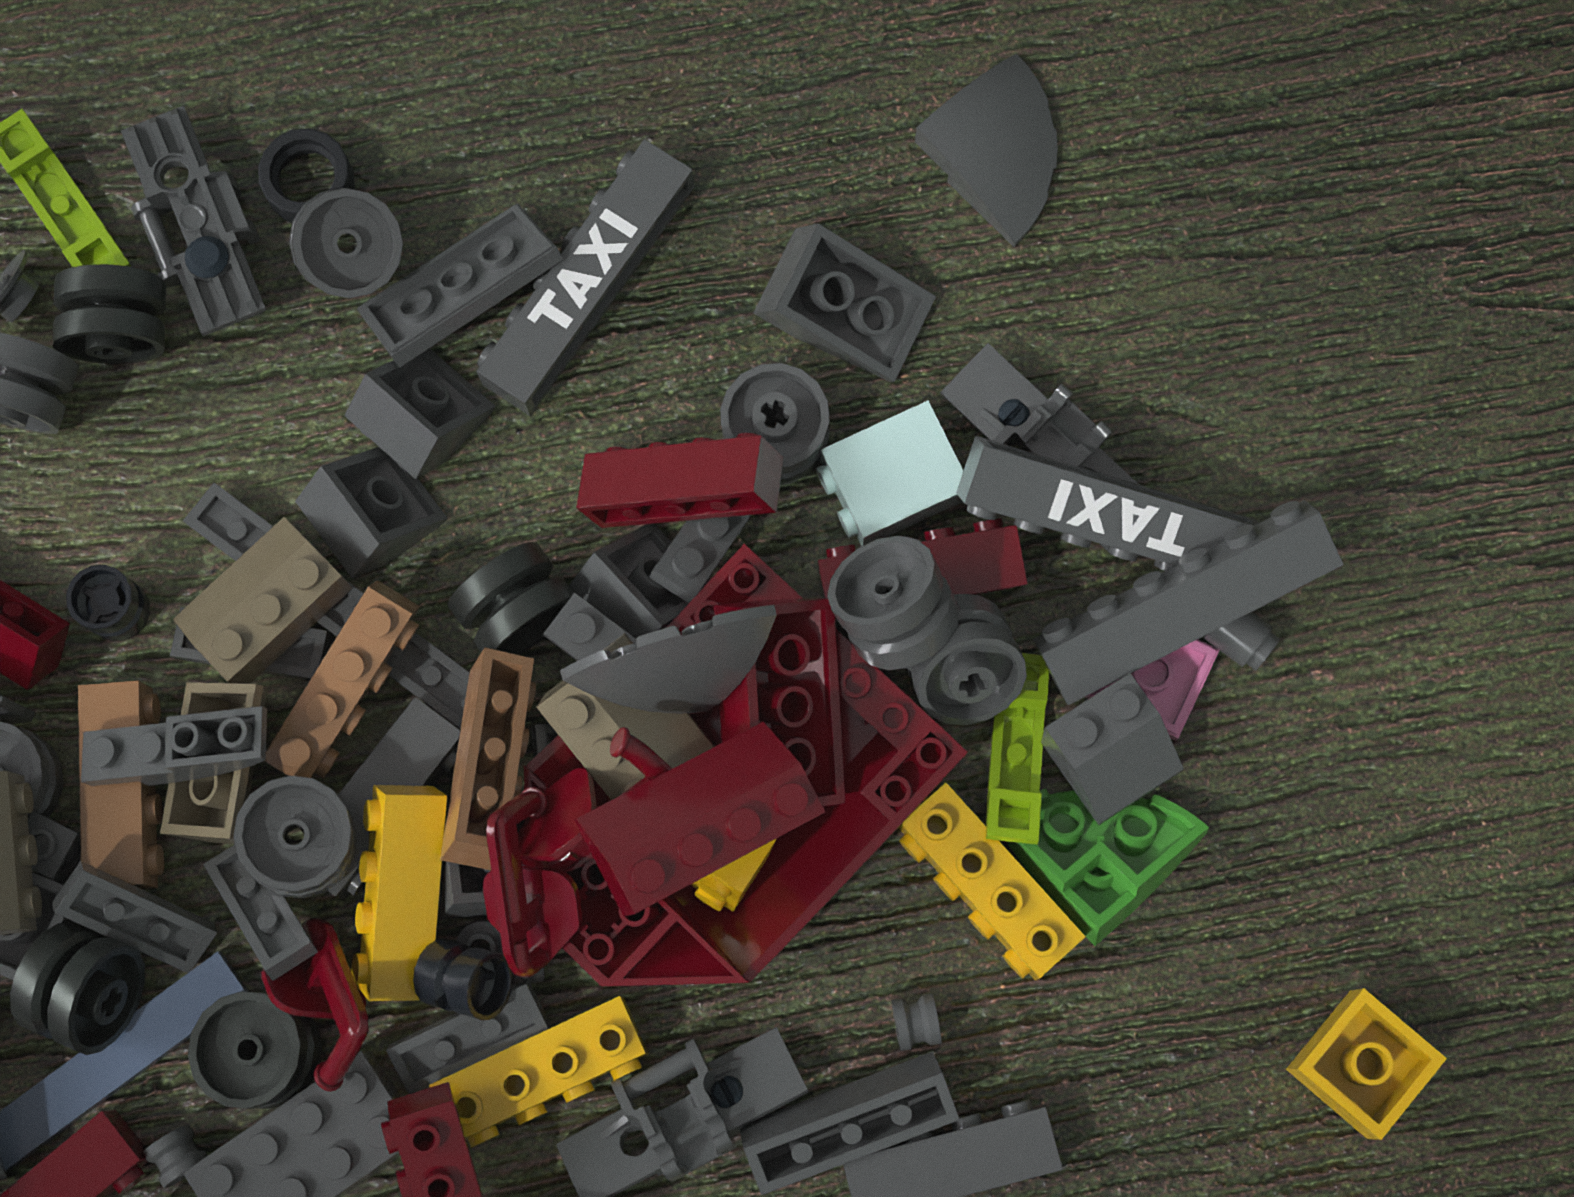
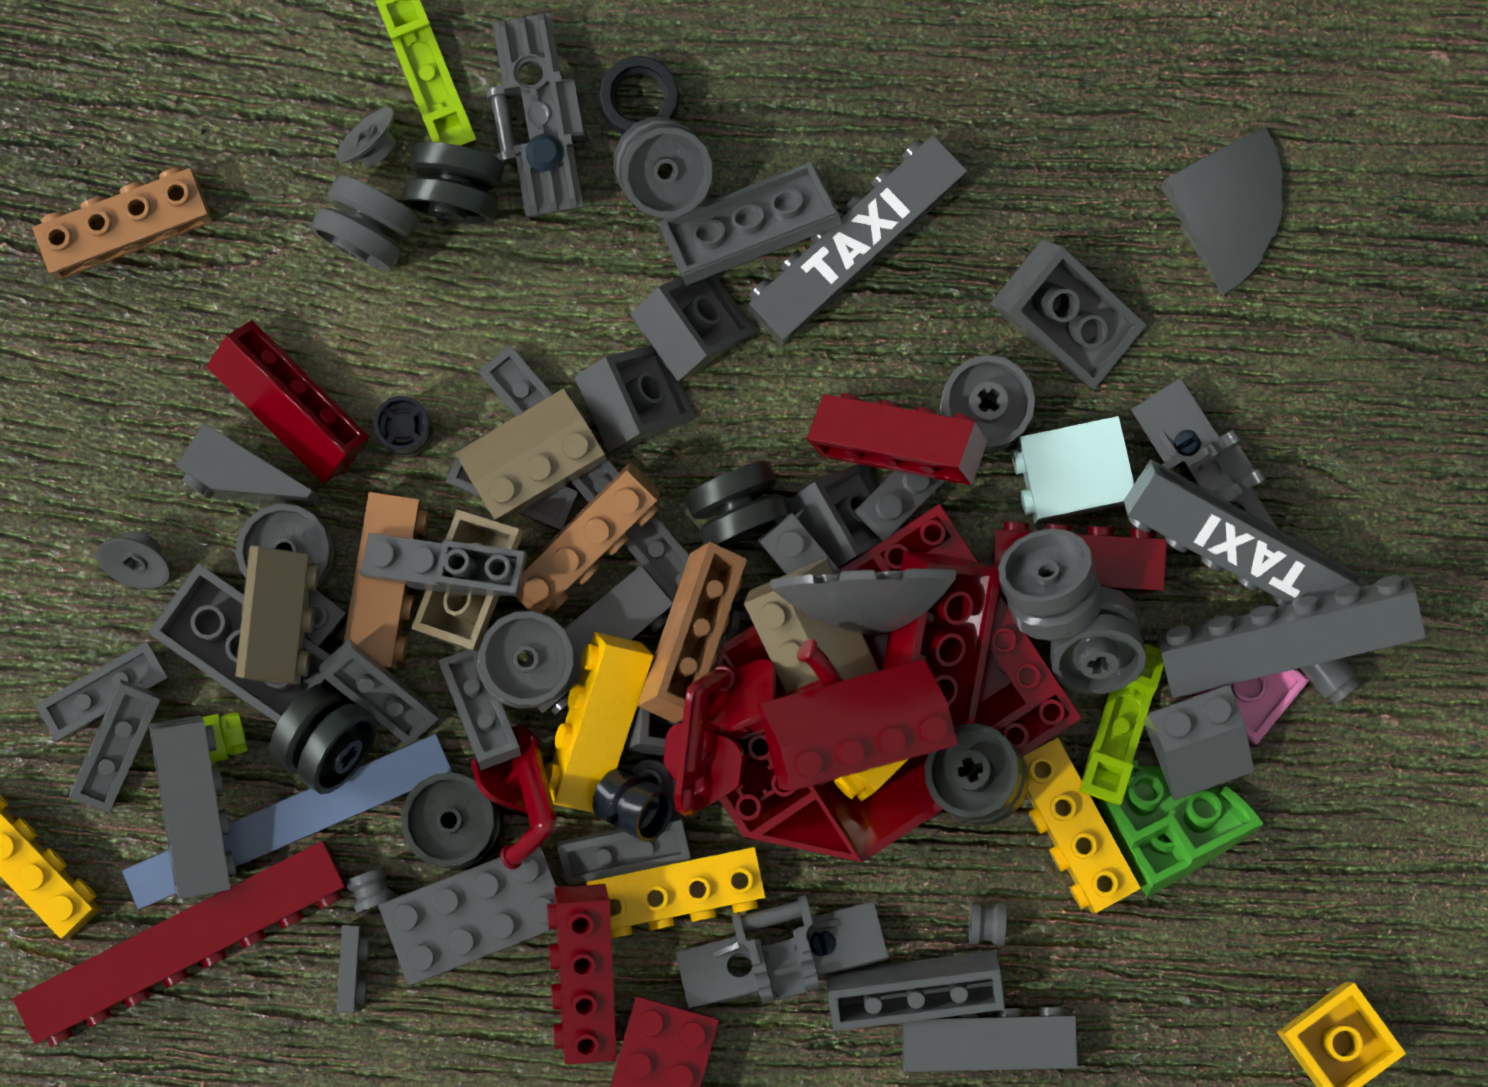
camera: 10 degrees right, 5 degrees up
none -> pearl dark grey wheel [924,723,1029,826]

